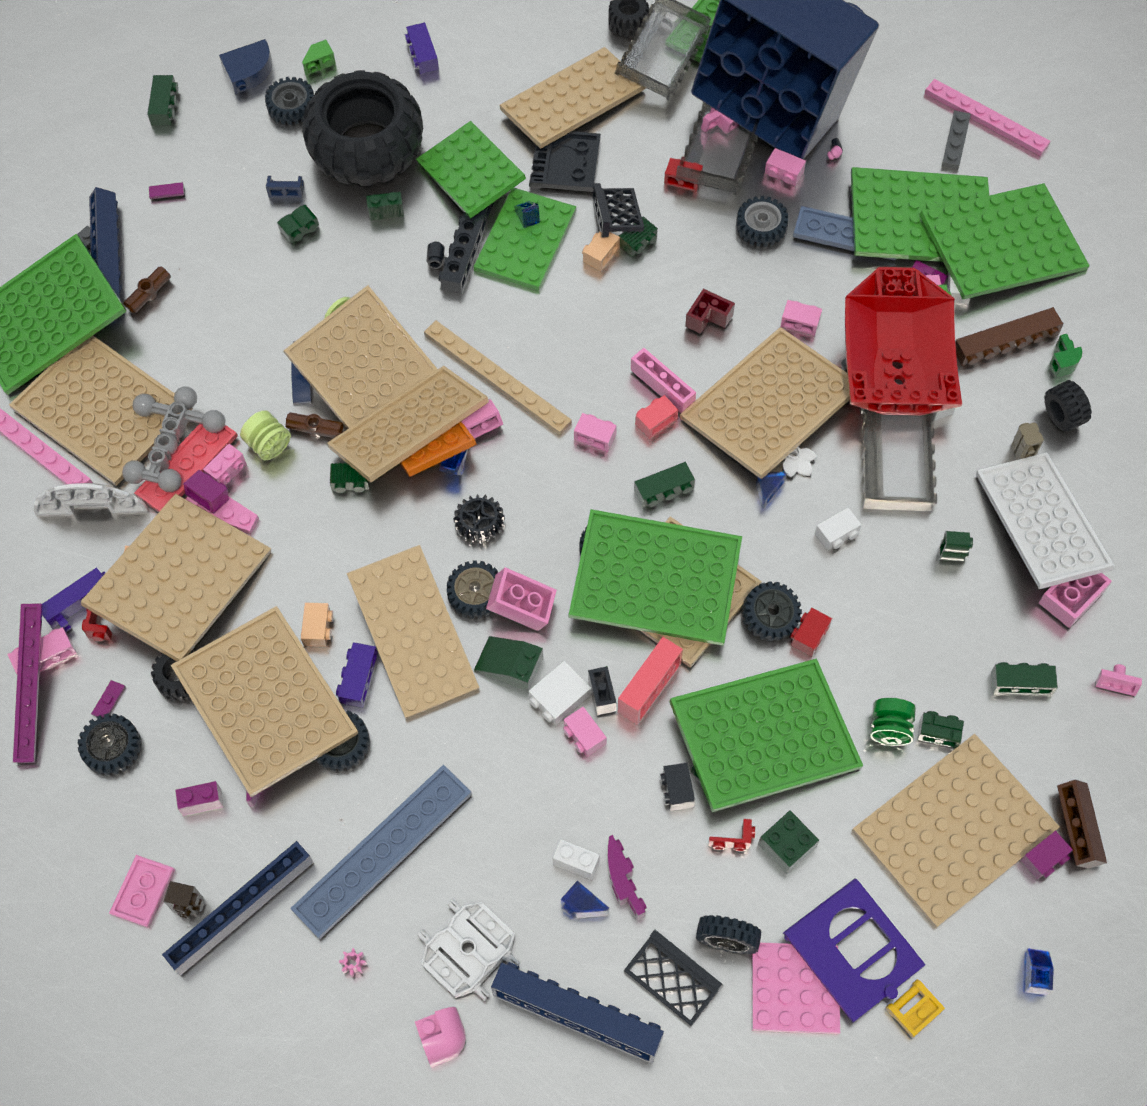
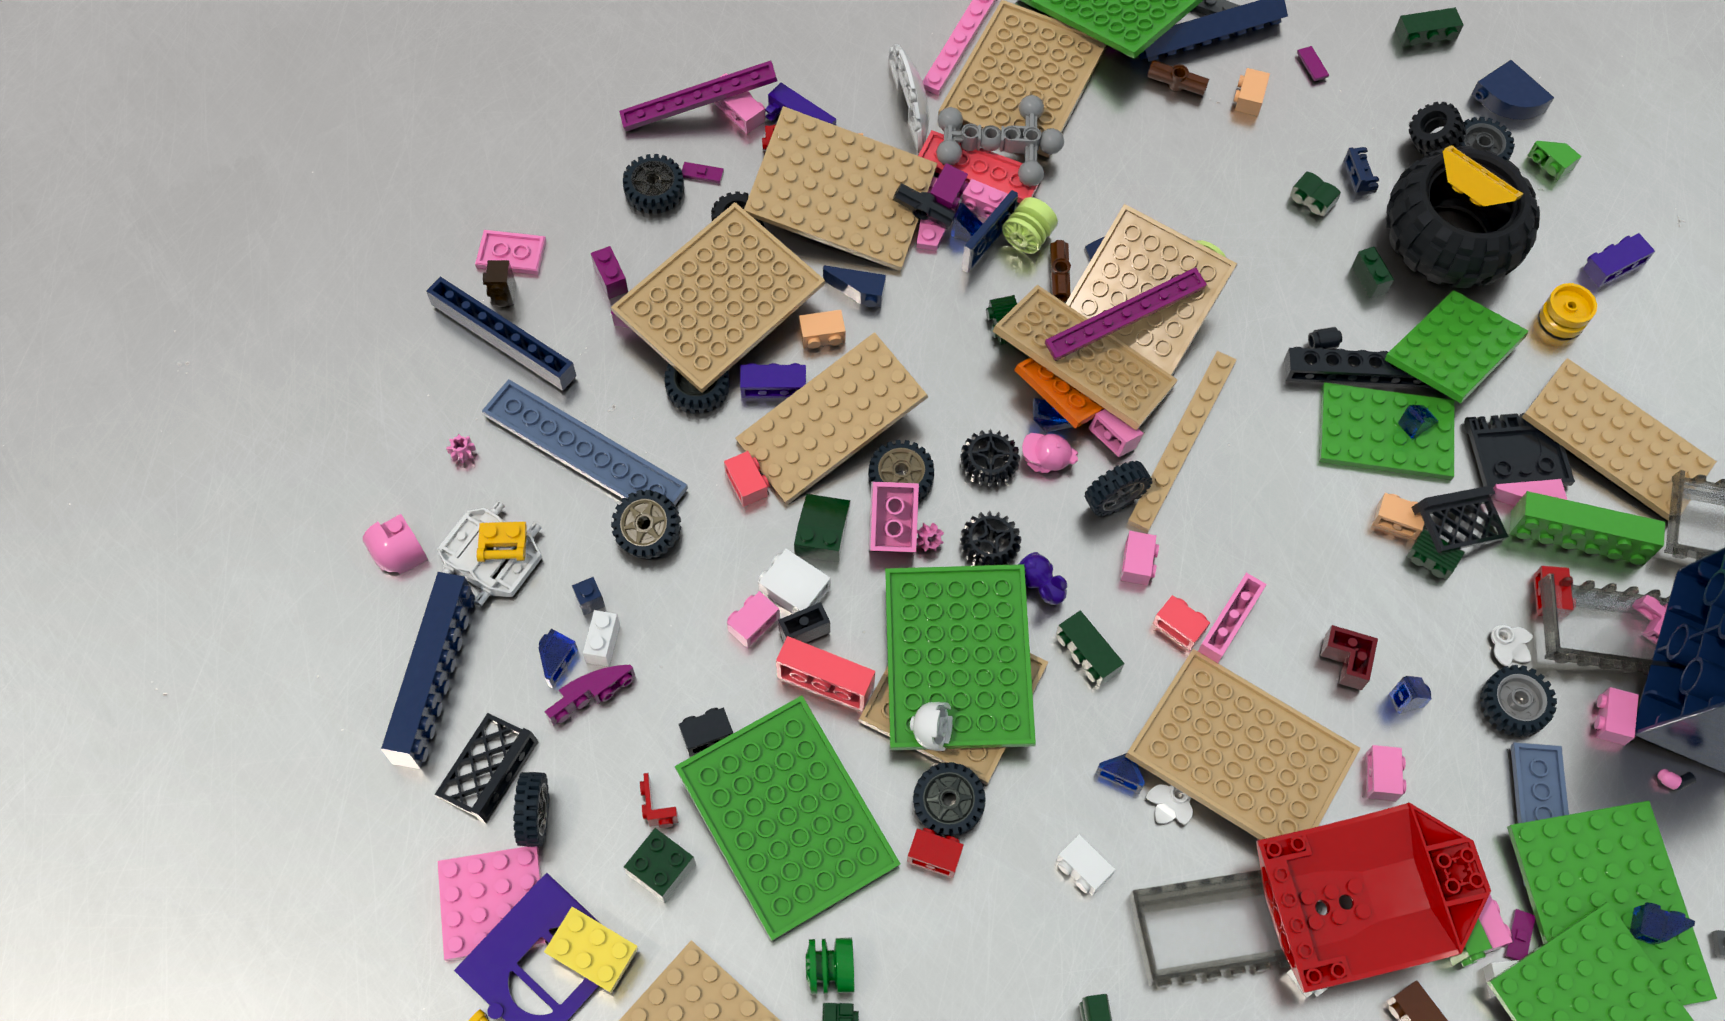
camera: 75 degrees right, 0 degrees up
none -> yellow plate [477,522,527,562]
none -> light yellow brick [544,907,639,994]
none -> dark blue brick [572,577,605,615]
none -> wheel [611,490,681,559]
none -> coral brick [724,451,770,507]
none -> dark blue slope [823,265,886,307]
none -> black piece [893,183,956,229]
none -> white cylinder [910,702,953,751]
none -> bright pink gear [917,523,944,551]
none -> clear blue slope [951,203,983,242]
none -> black gear [960,511,1021,566]
none -> dark blue tile [962,190,1018,273]
none -> dark purple animal [1018,552,1067,605]
none -> bright pink hair [1022,433,1078,473]
none -> magenta plate [1045,267,1207,361]
none -> black wheel [1084,461,1152,516]
none -> light nougat brick [1233,68,1270,116]
none -> clear blue slope [1389,676,1432,714]
none -> black tyre [1408,102,1466,156]
none -> yellow wedge [1443,145,1523,206]
none -> bright pink slope [1490,479,1567,506]
none -> white plate [1491,625,1533,666]
none -> bright green brick [1509,491,1665,565]
none -> yellow wheel [1539,283,1597,338]
none -> clear blue slope [1630,902,1695,945]

